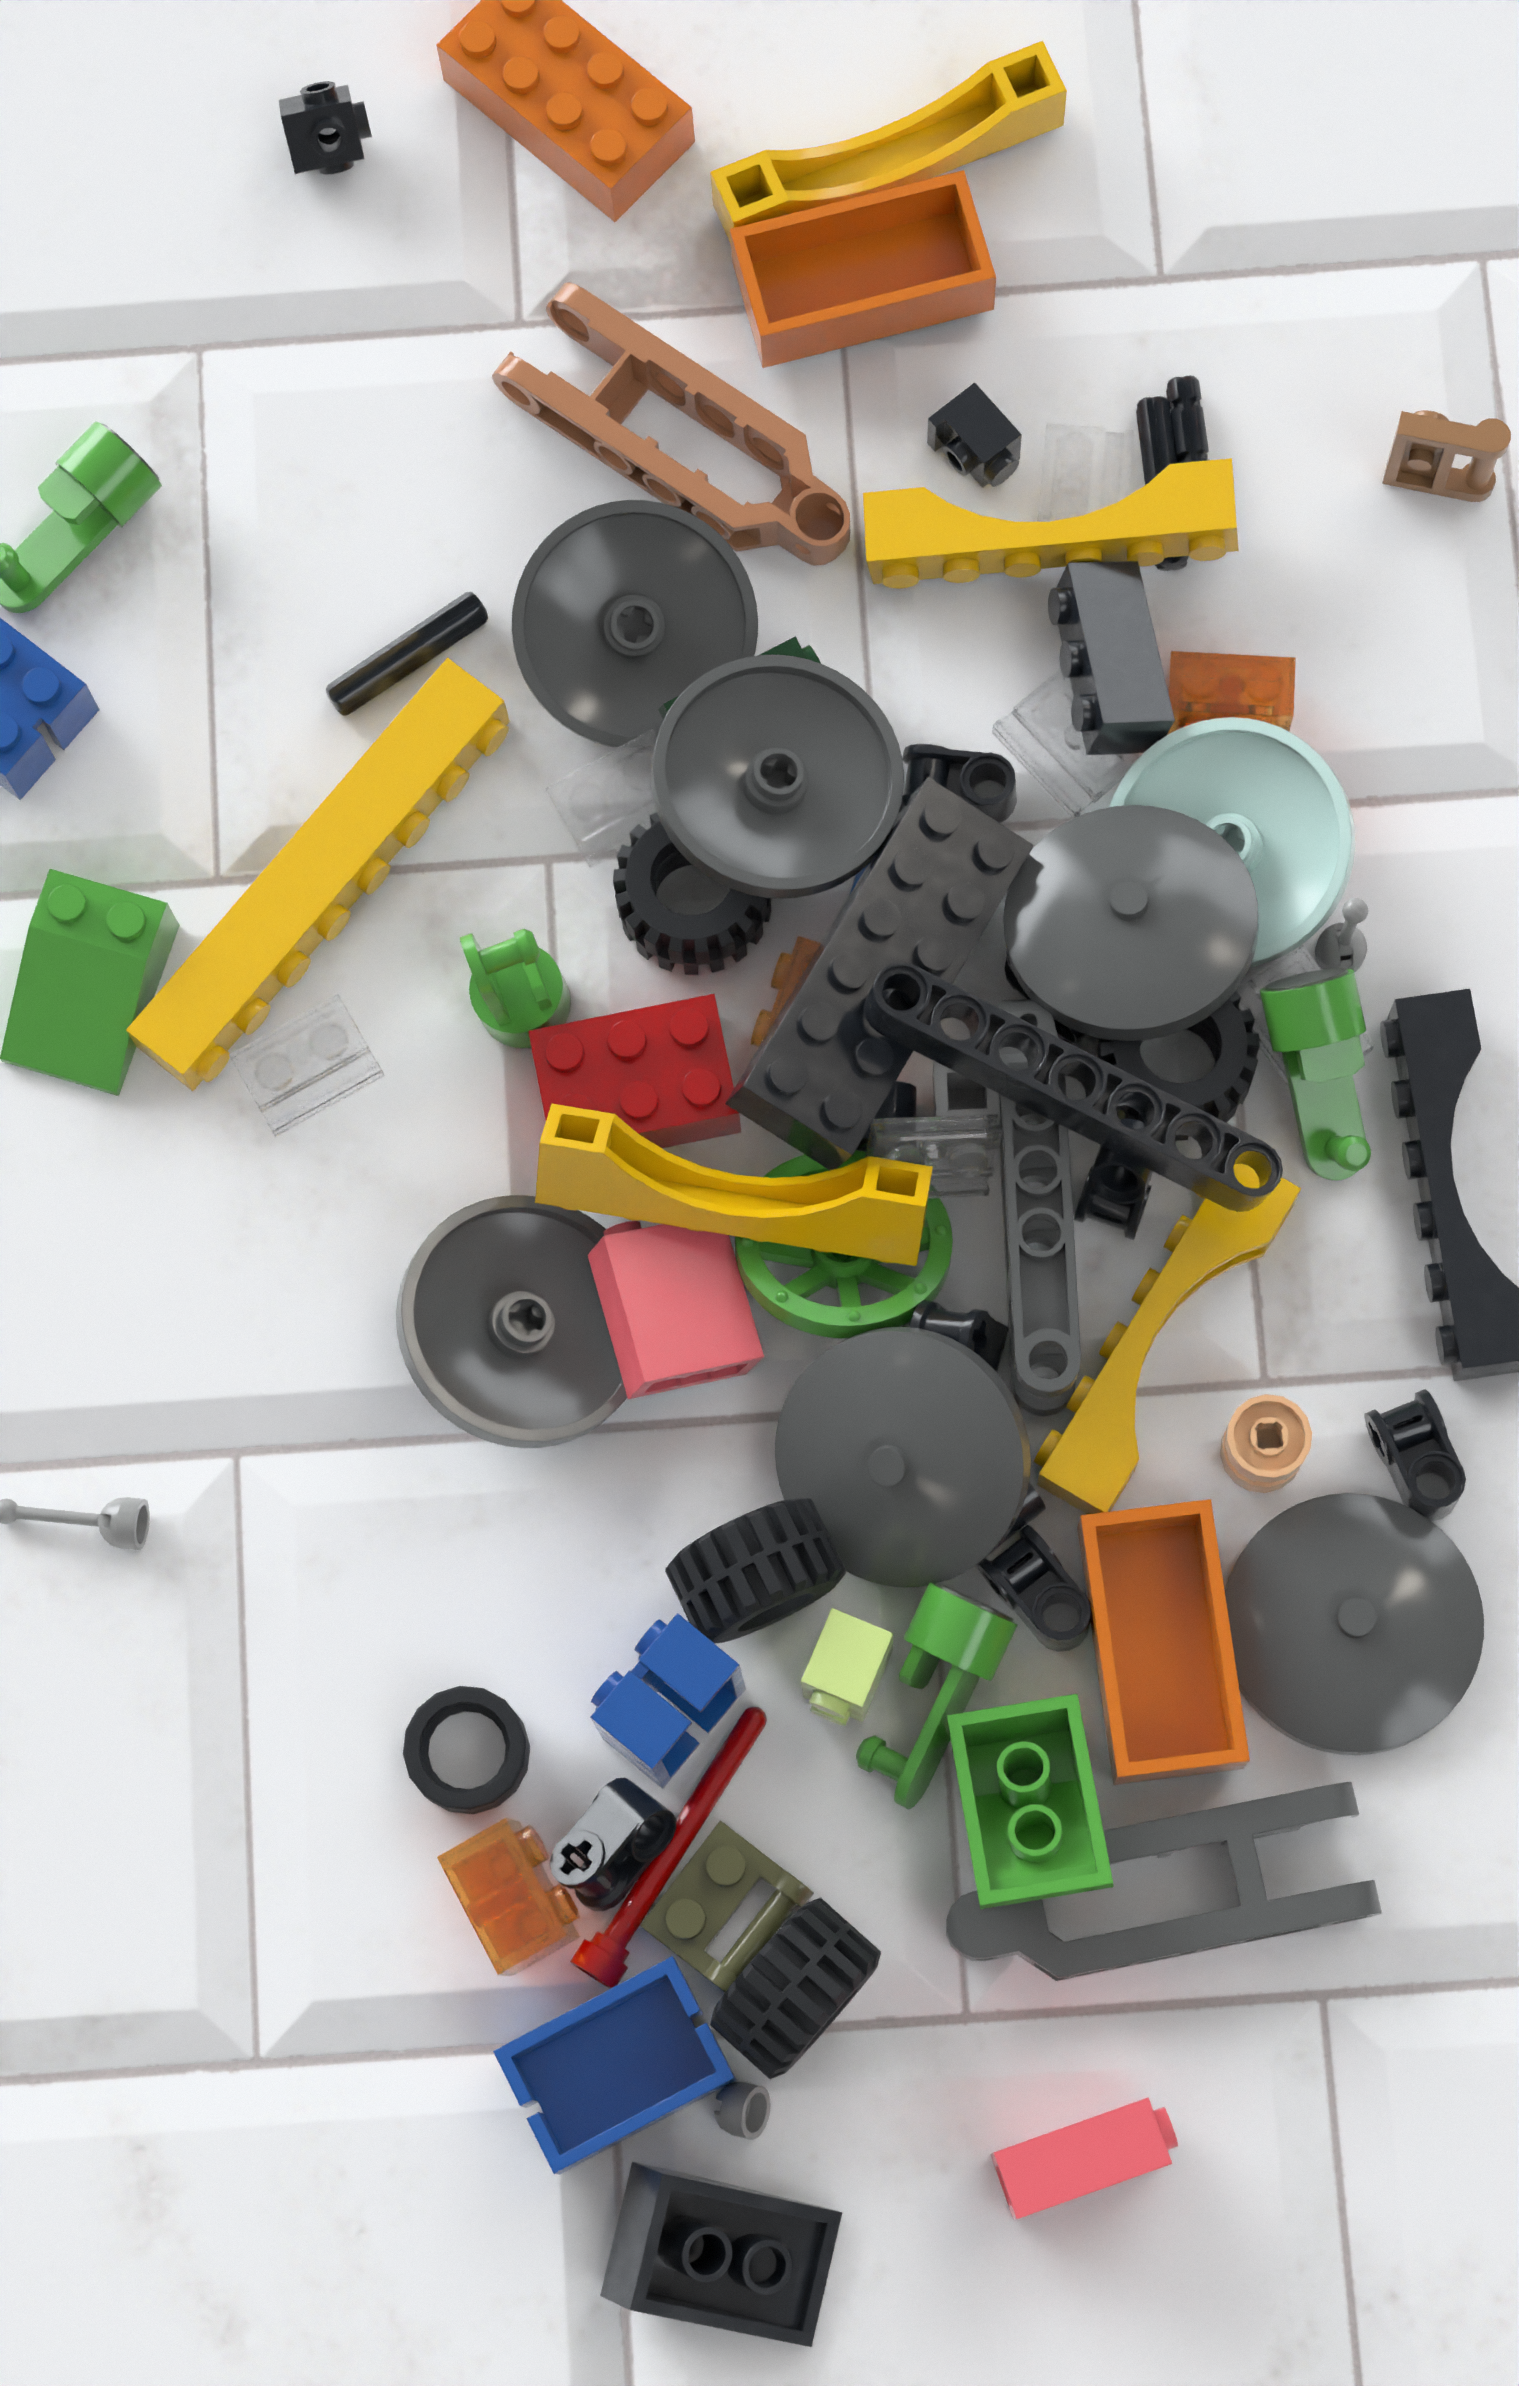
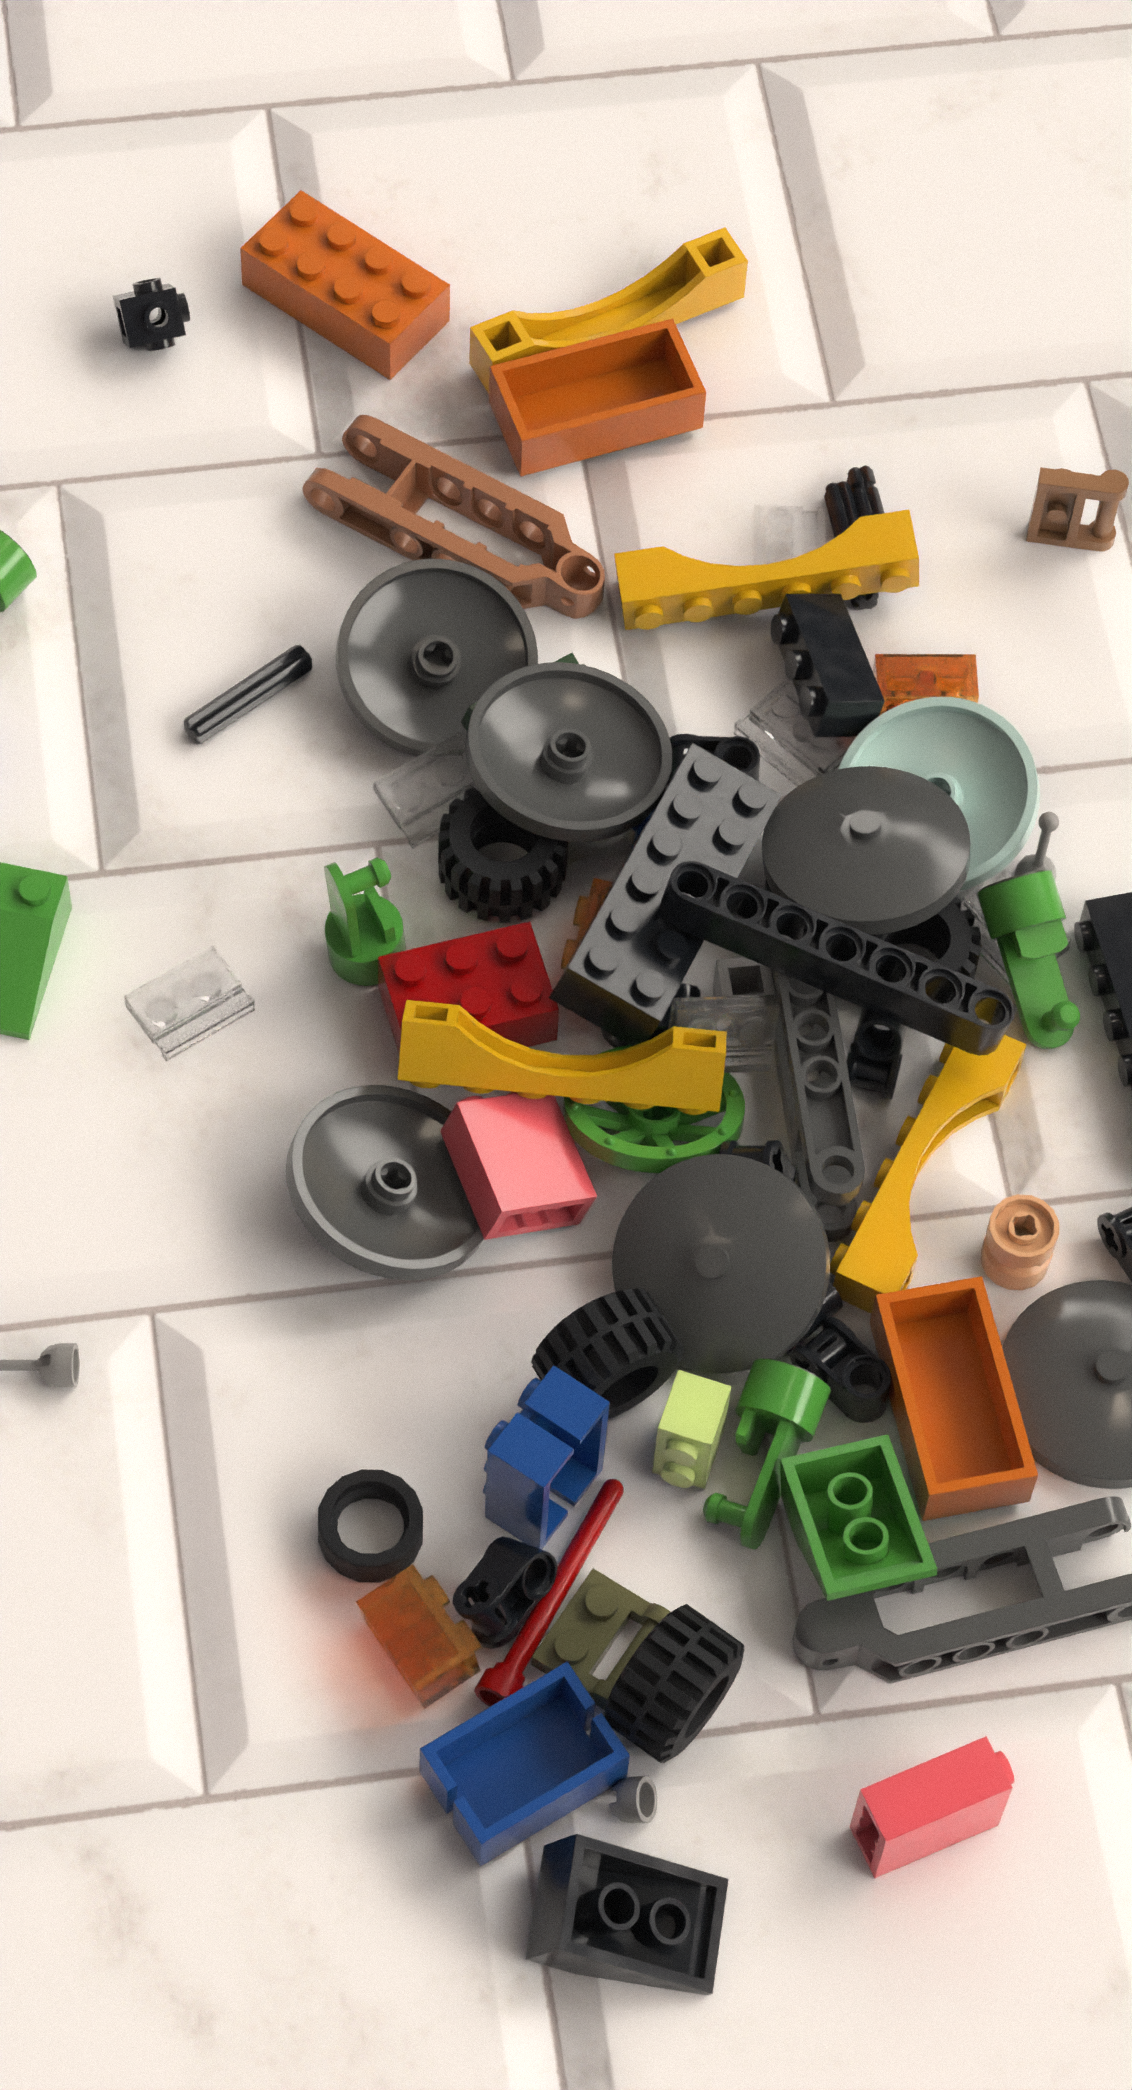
camera: 15 degrees left, 15 degrees down
yellow brick [126,657,510,1091] -> none
black brick [927,382,1022,488] -> none

